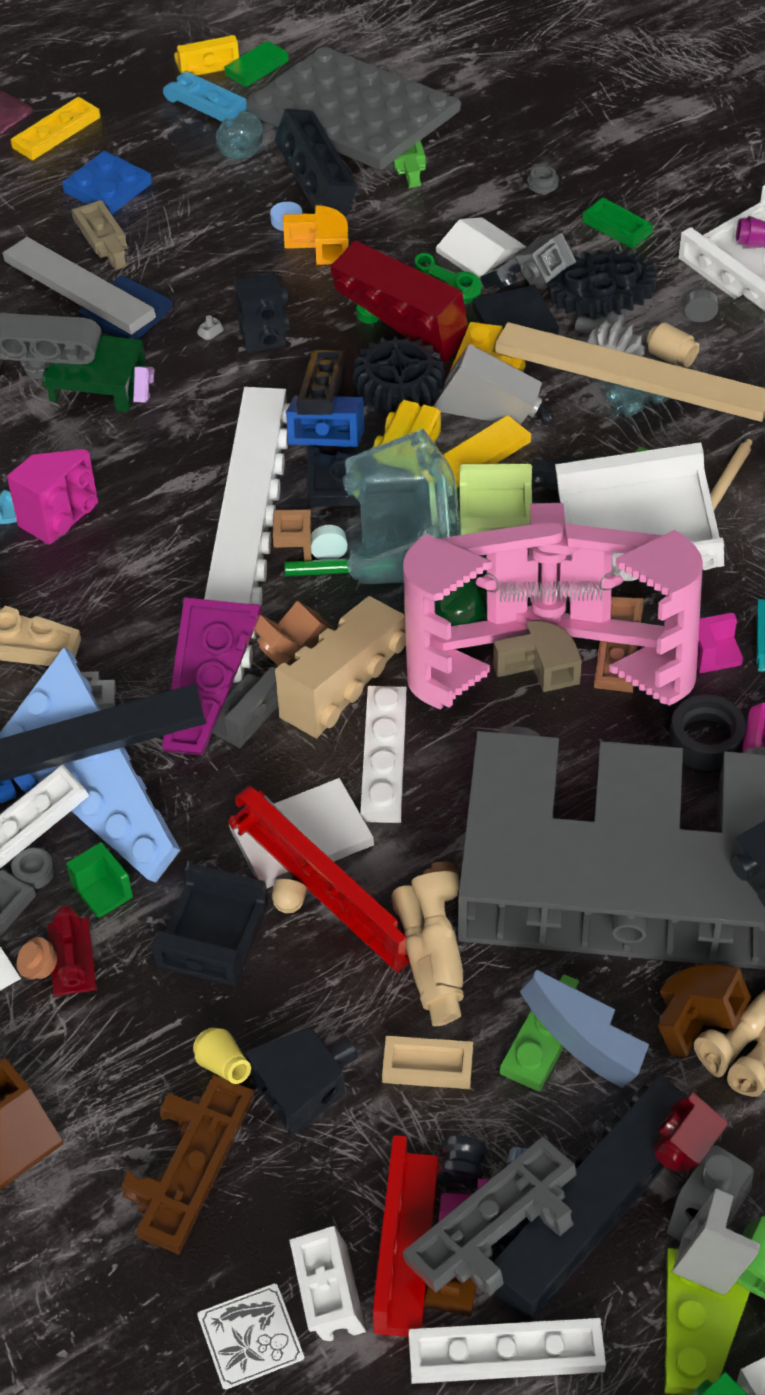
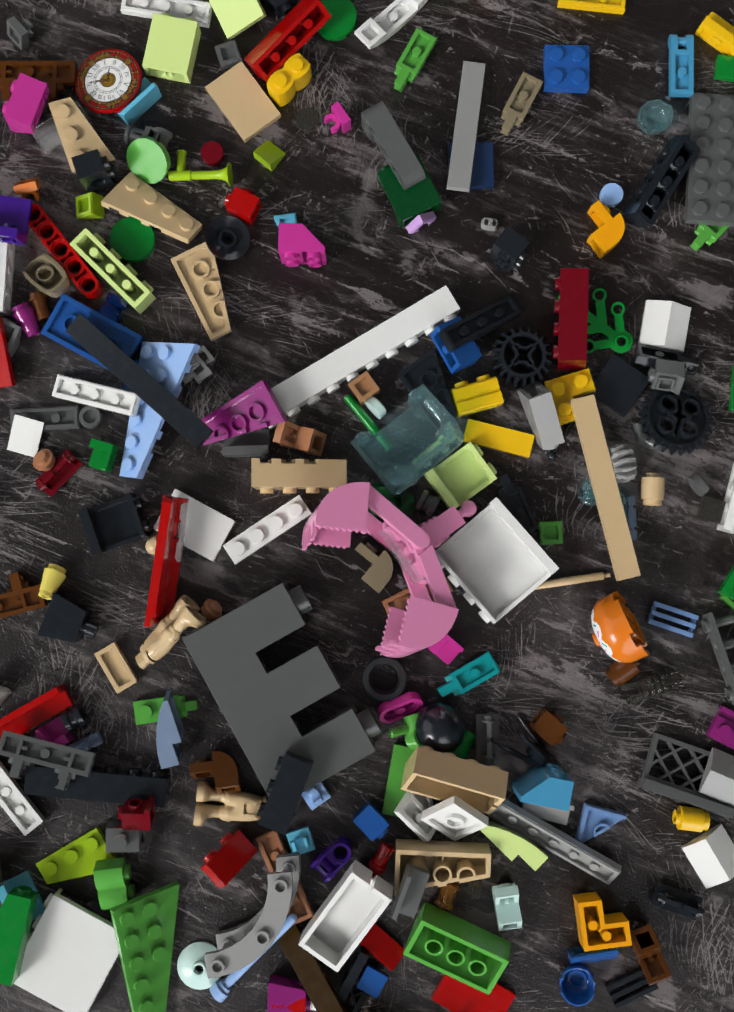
camera: 55 degrees right, 35 degrees up
light grey panel [672,1188,760,1295] -> none

